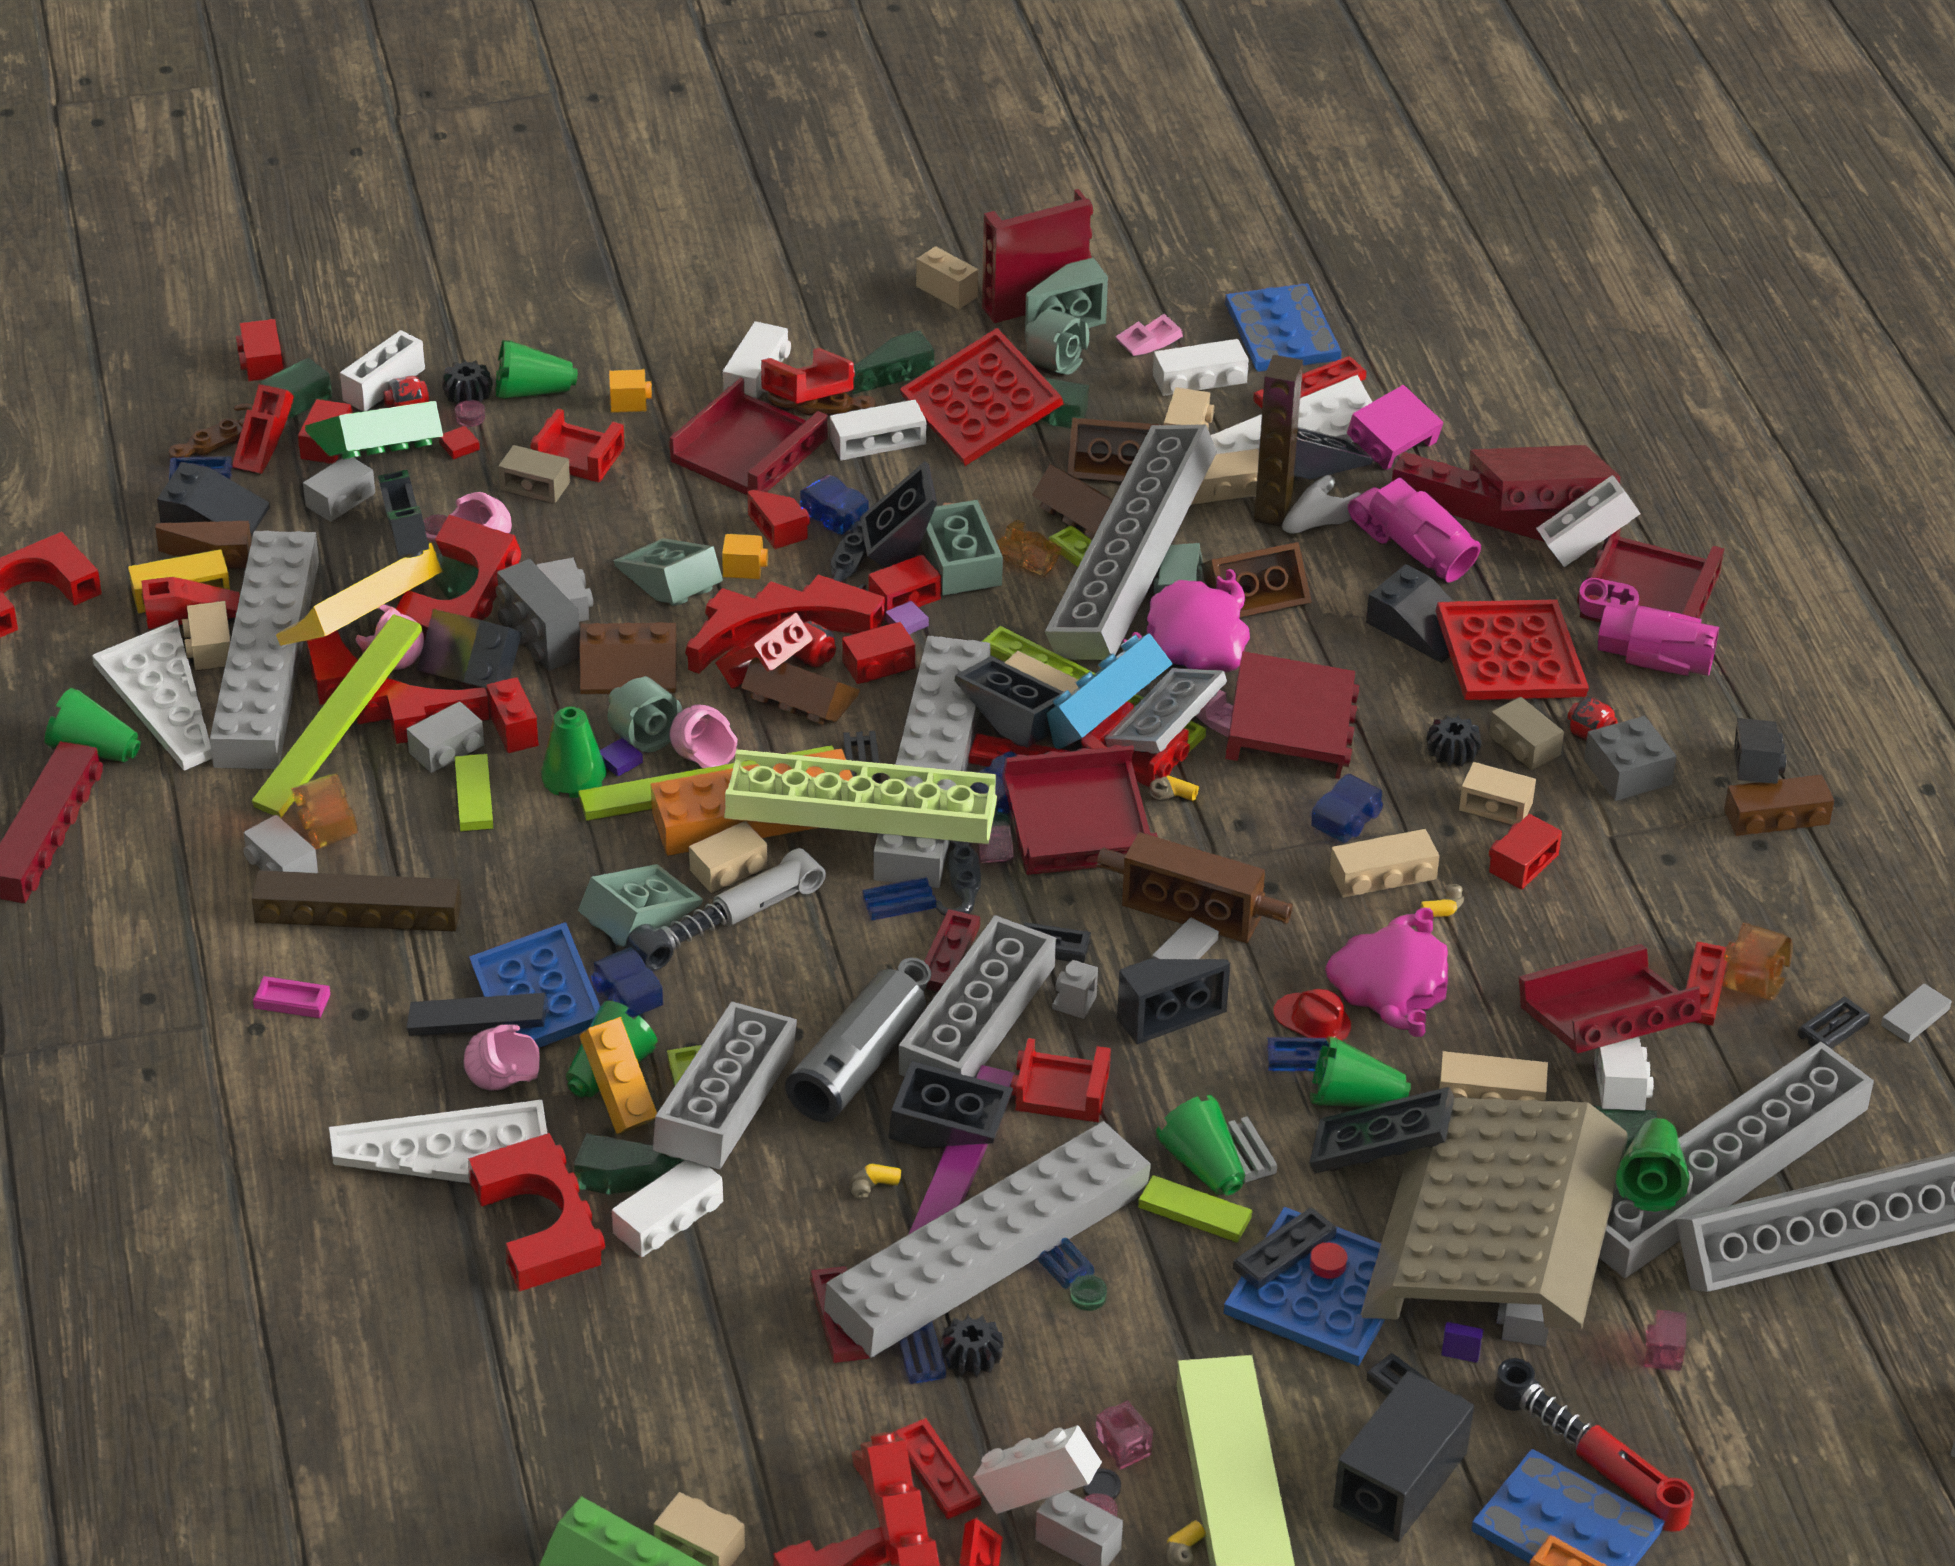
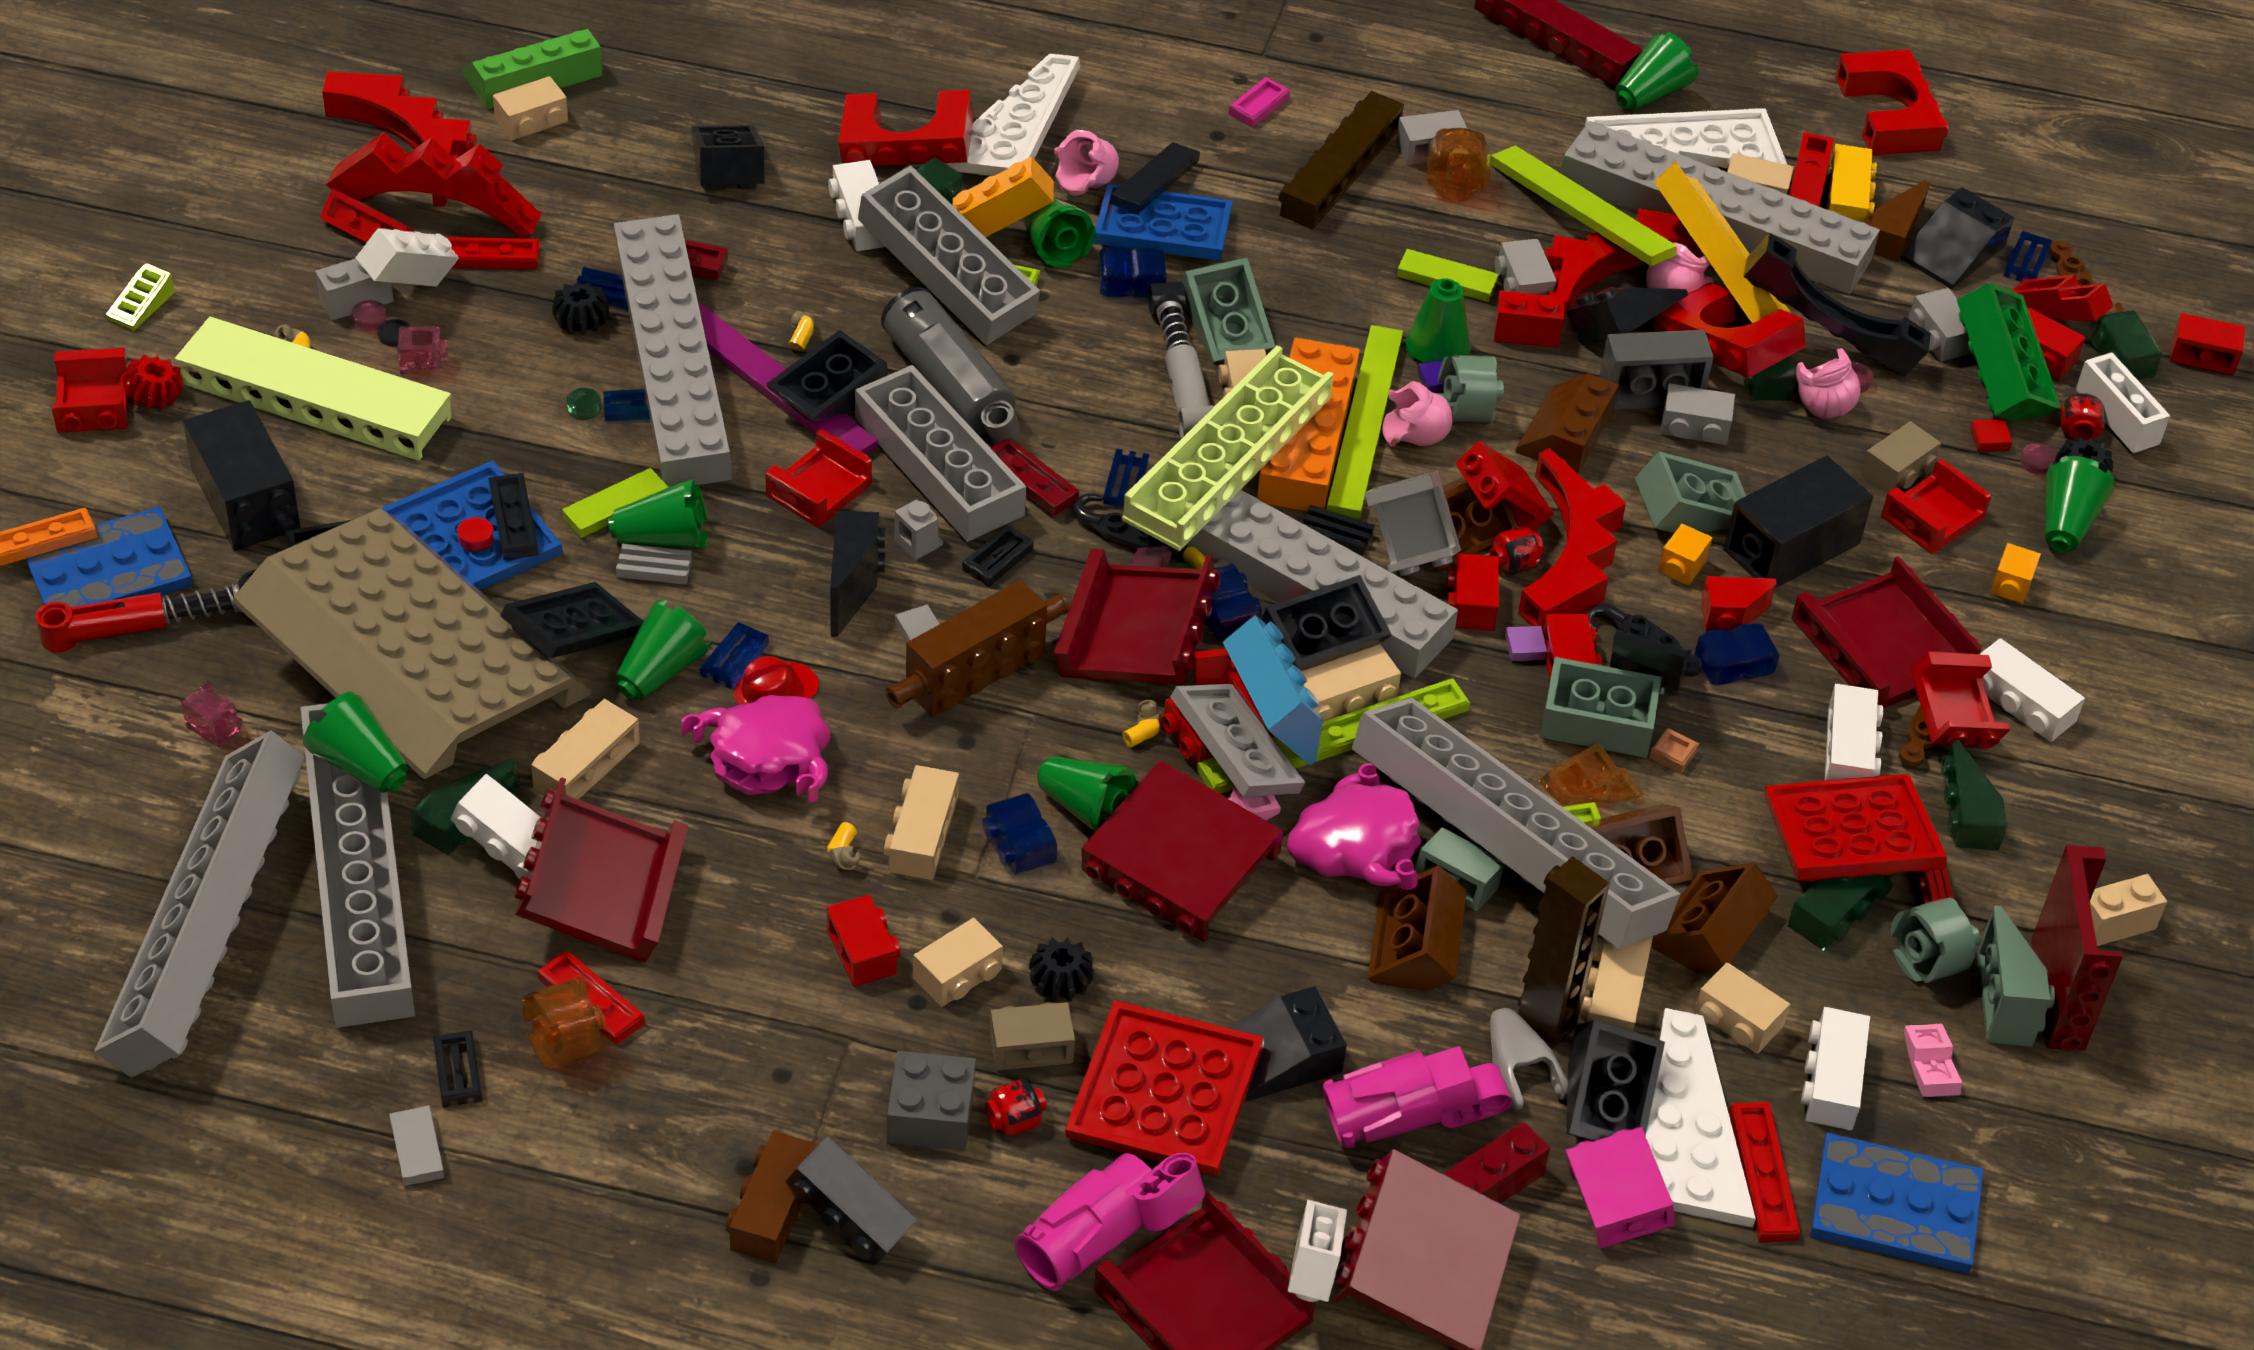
camera: 115 degrees right, 5 degrees up
none -> black slope [691,125,765,190]
none -> green cone [1037,756,1140,832]
none -> light grey panel [1365,470,1461,576]
none -> black brick [1723,455,1874,588]

